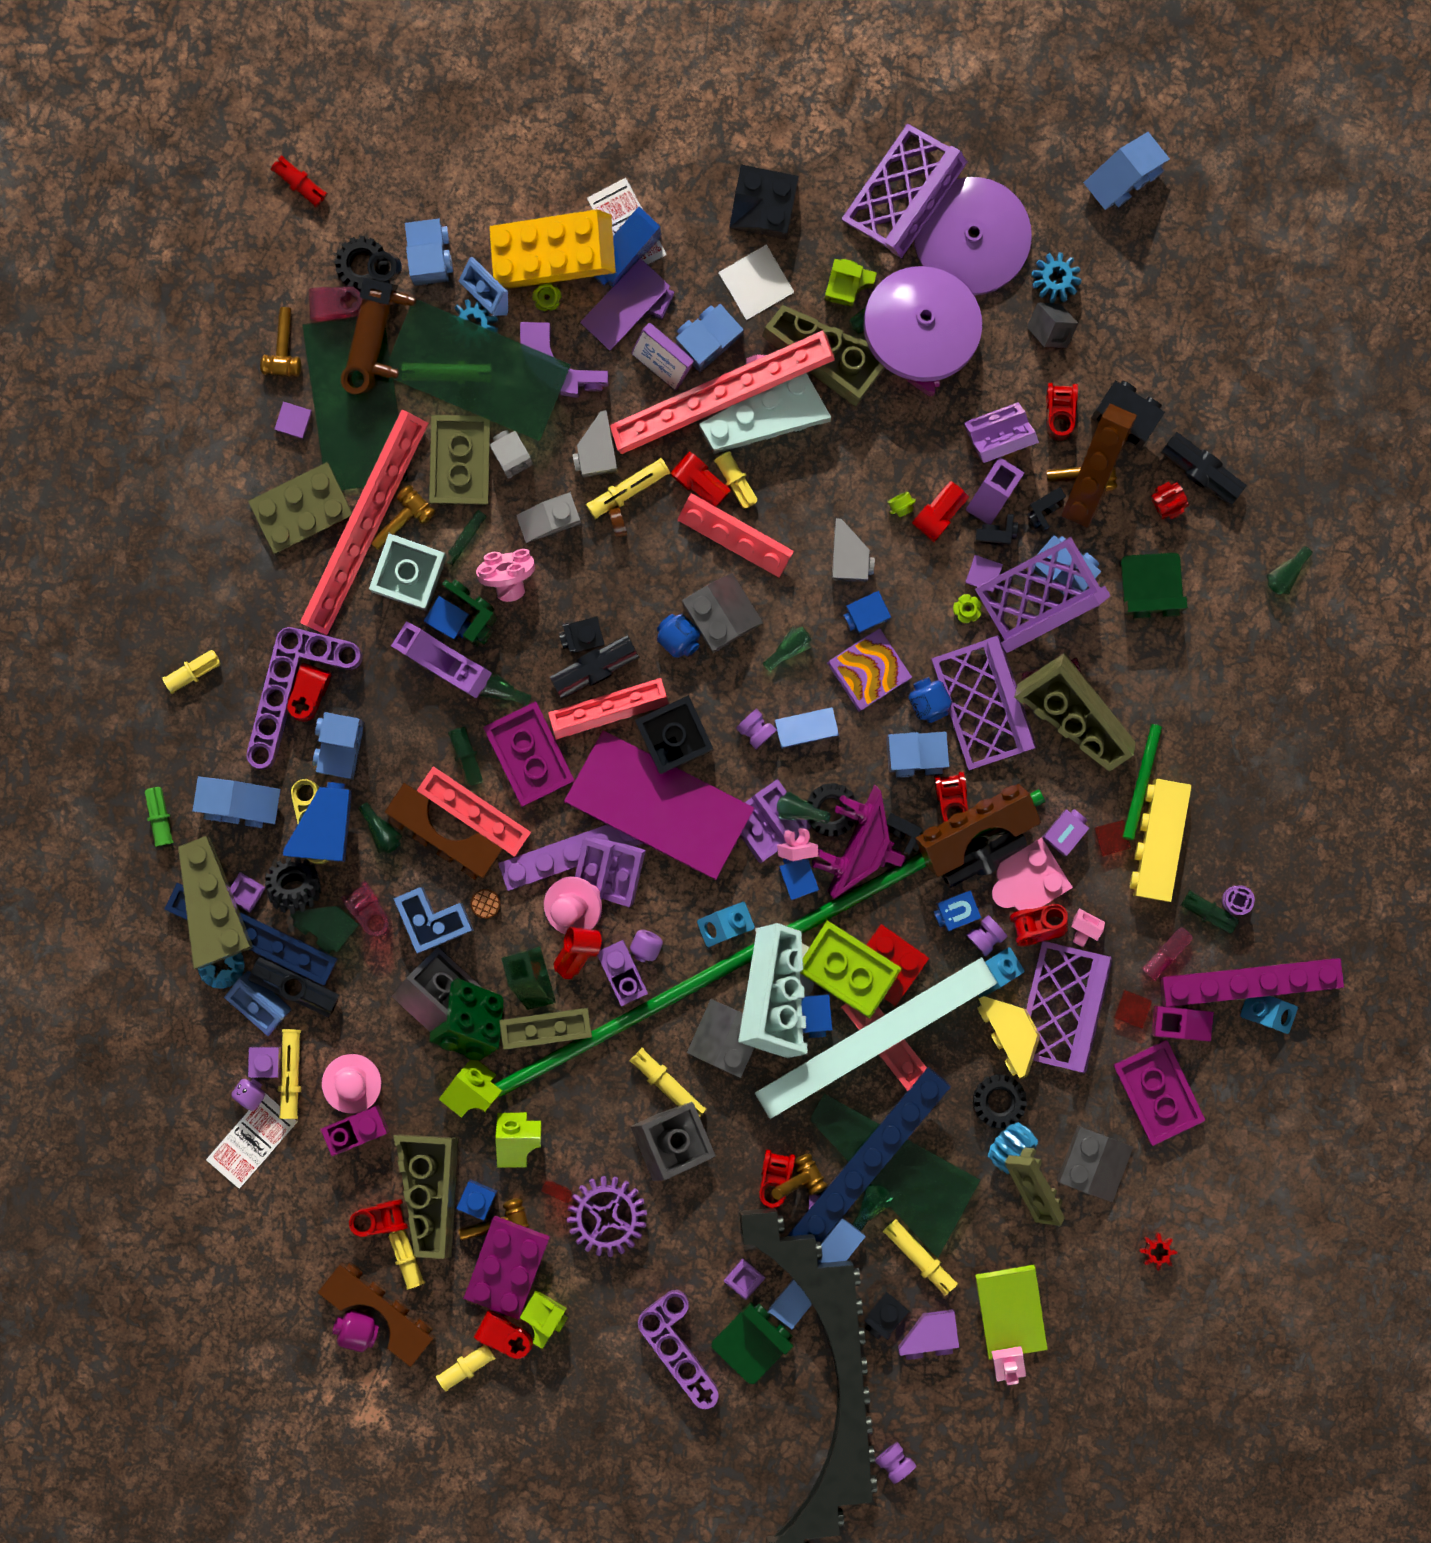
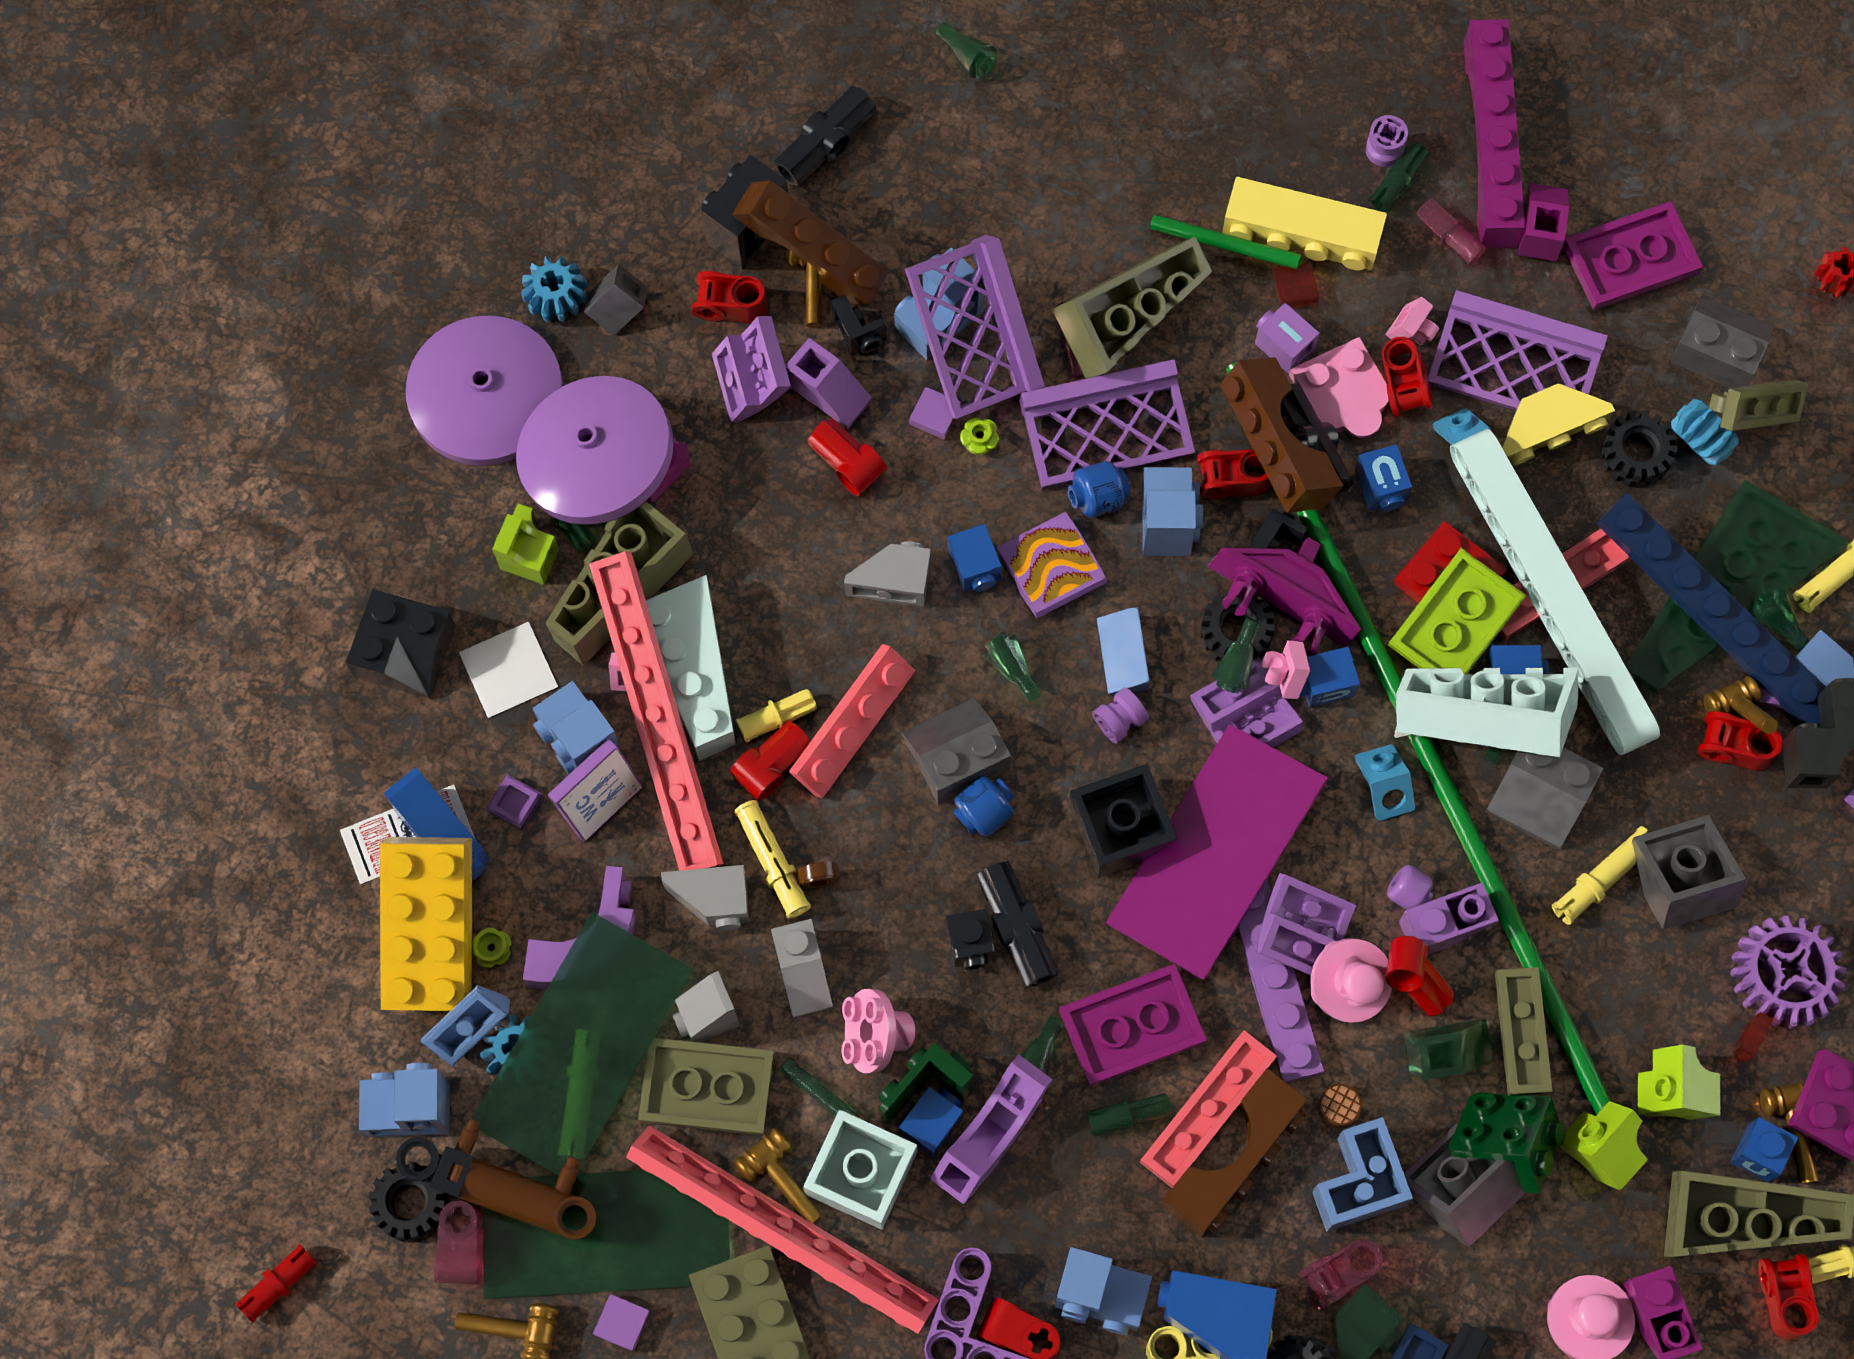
camera: 85 degrees left, 15 degrees down
clear green cone [358,802,402,854] -> none
coral plate [548,678,669,740] -> none
medium lavender sticker [580,258,671,350] -> none
medium lavender fence [841,123,968,258] -> none
lime plate [888,492,916,517] -> none
medium lavender wheel [966,915,1008,956] -> none
black bracket [974,514,1018,547] -> none
medium blue brick [1083,132,1170,210] -> none
clear red tile [1113,990,1152,1028] -> none
dark green bracket [1121,553,1187,619] -> none
red gear [1151,481,1189,520] -> none
dark azure bracket [1240,996,1298,1034] -> none

